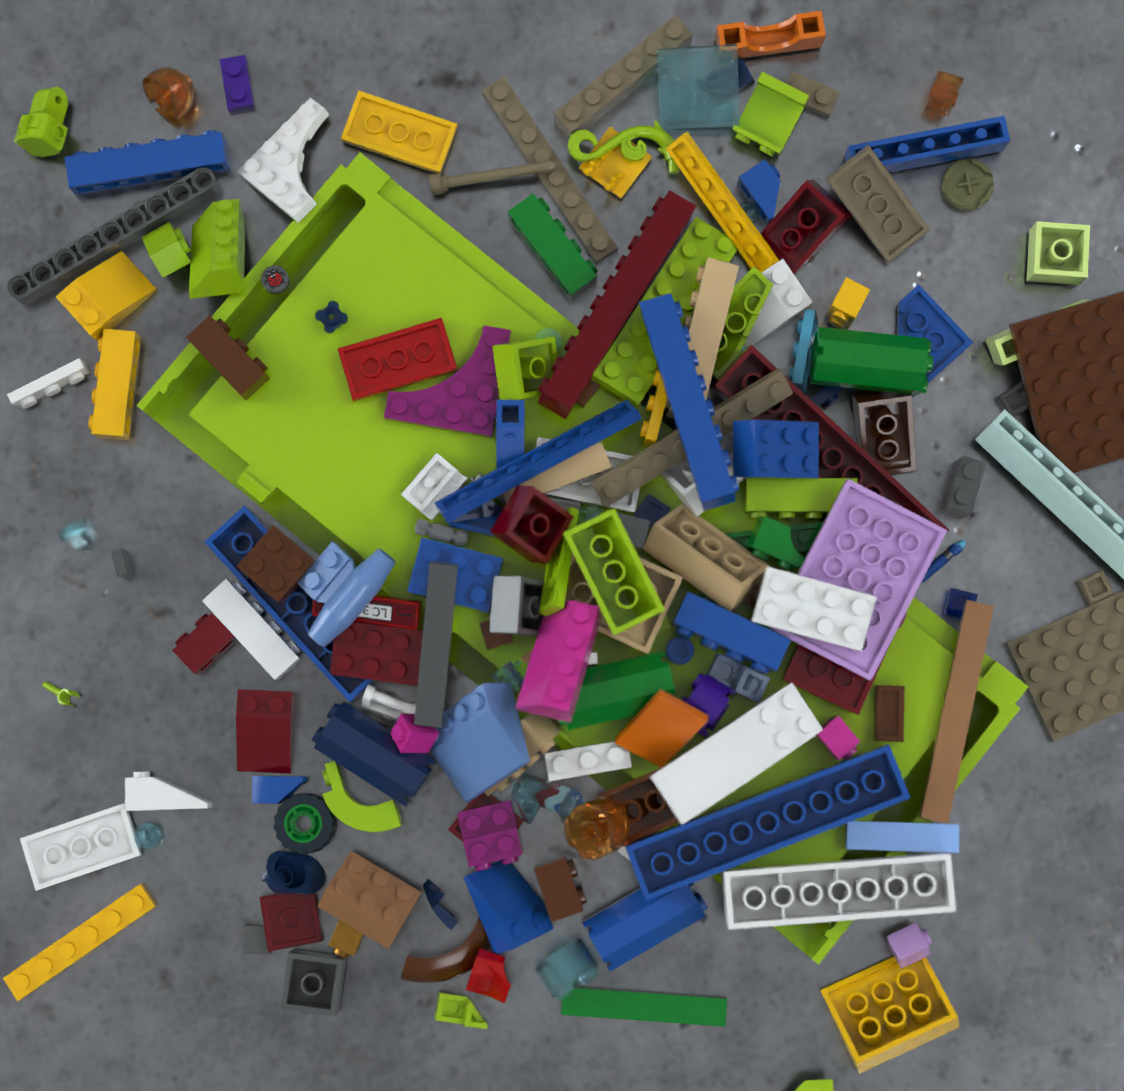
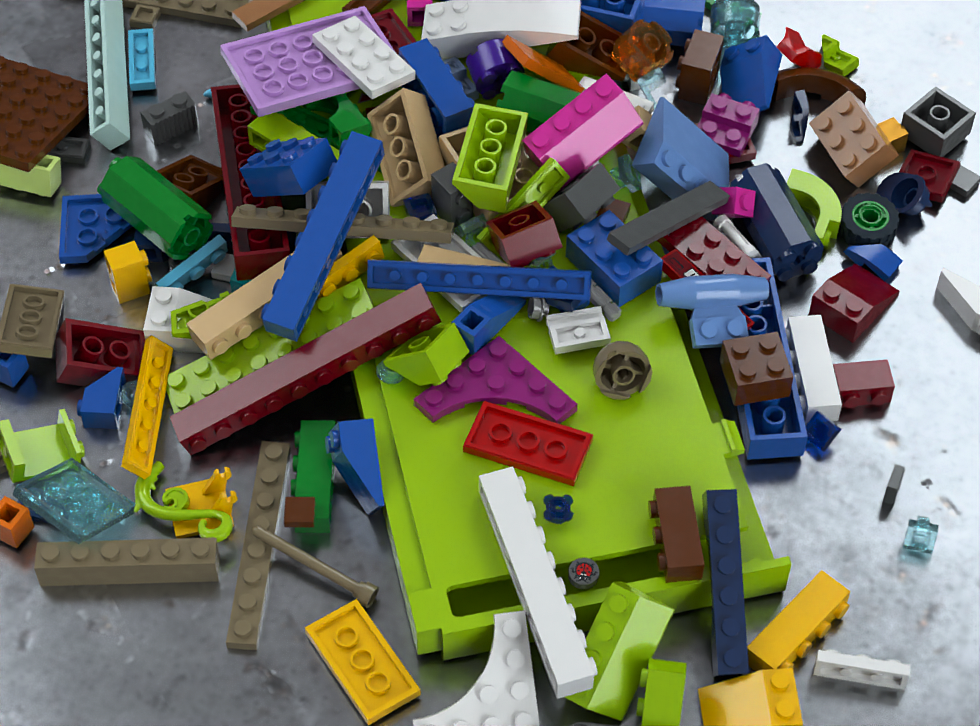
camera: 145 degrees left, 30 degrees down
none -> medium azure plate [128,28,156,91]
none -> reddish brown tile [284,497,316,528]
none -> blue slope [325,418,384,515]
none -> white brick [479,466,597,699]
none -> dark tan cylinder [593,341,652,400]
none -> dark blue arch [702,489,749,677]
none -> clear blue plate [806,411,842,452]

